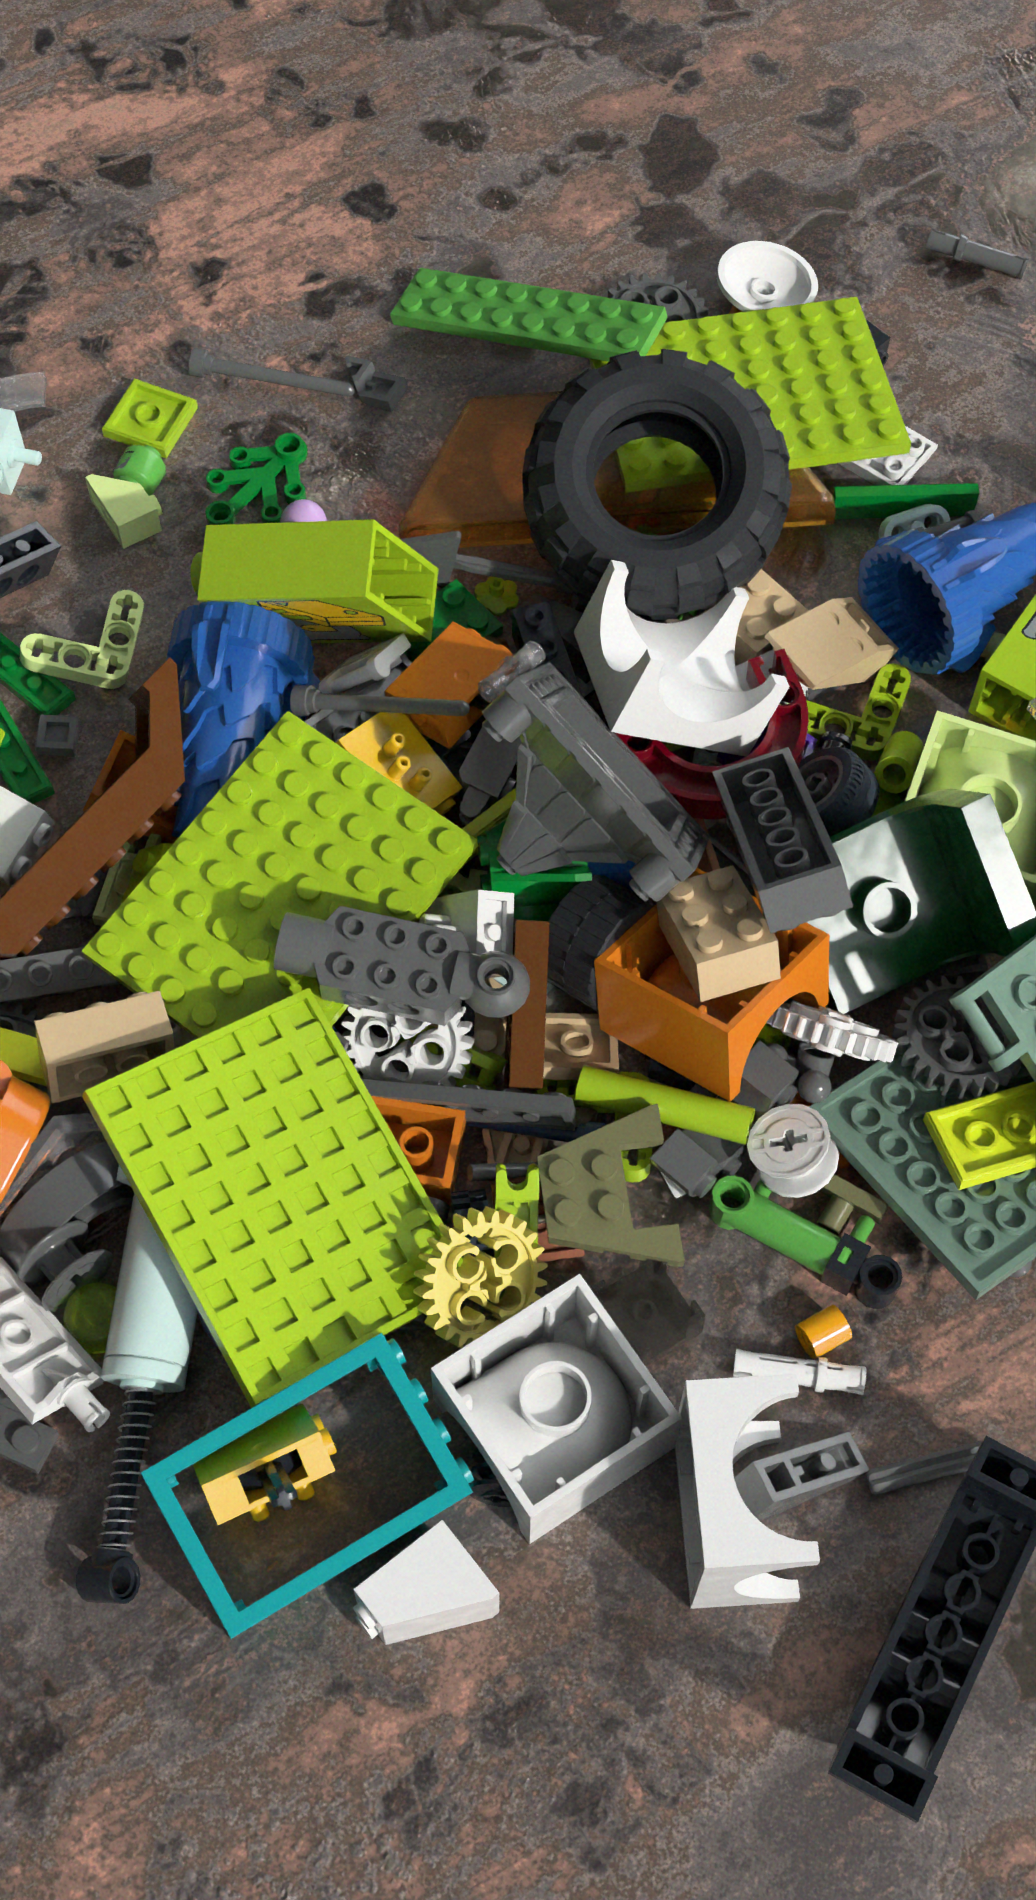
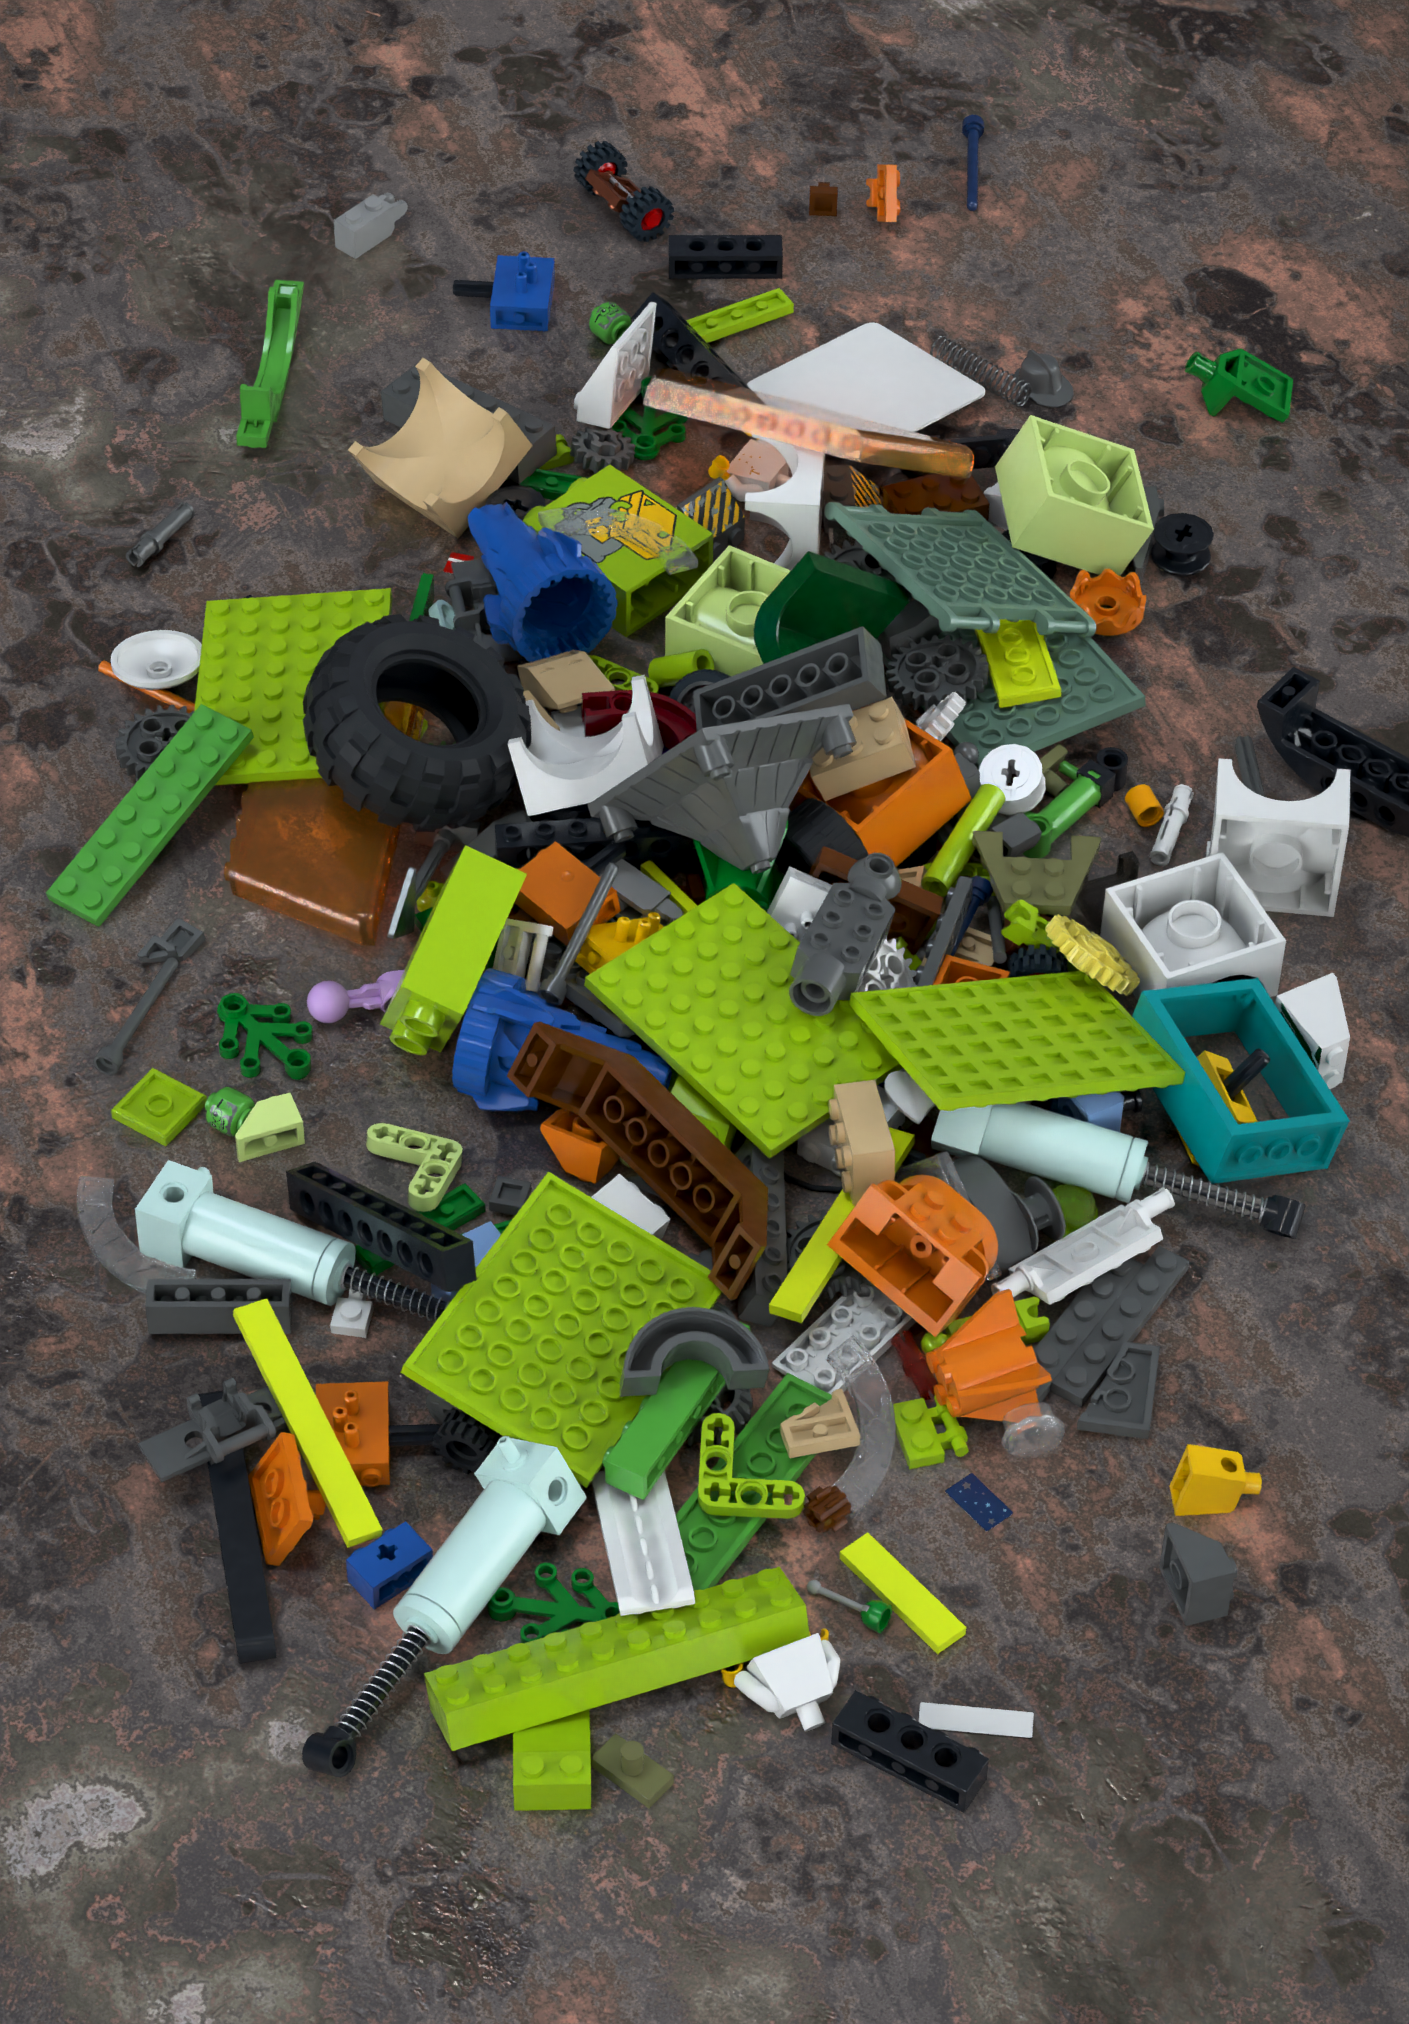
camera: 80 degrees left, 15 degrees down
clear pin [478,641,545,702] -> none

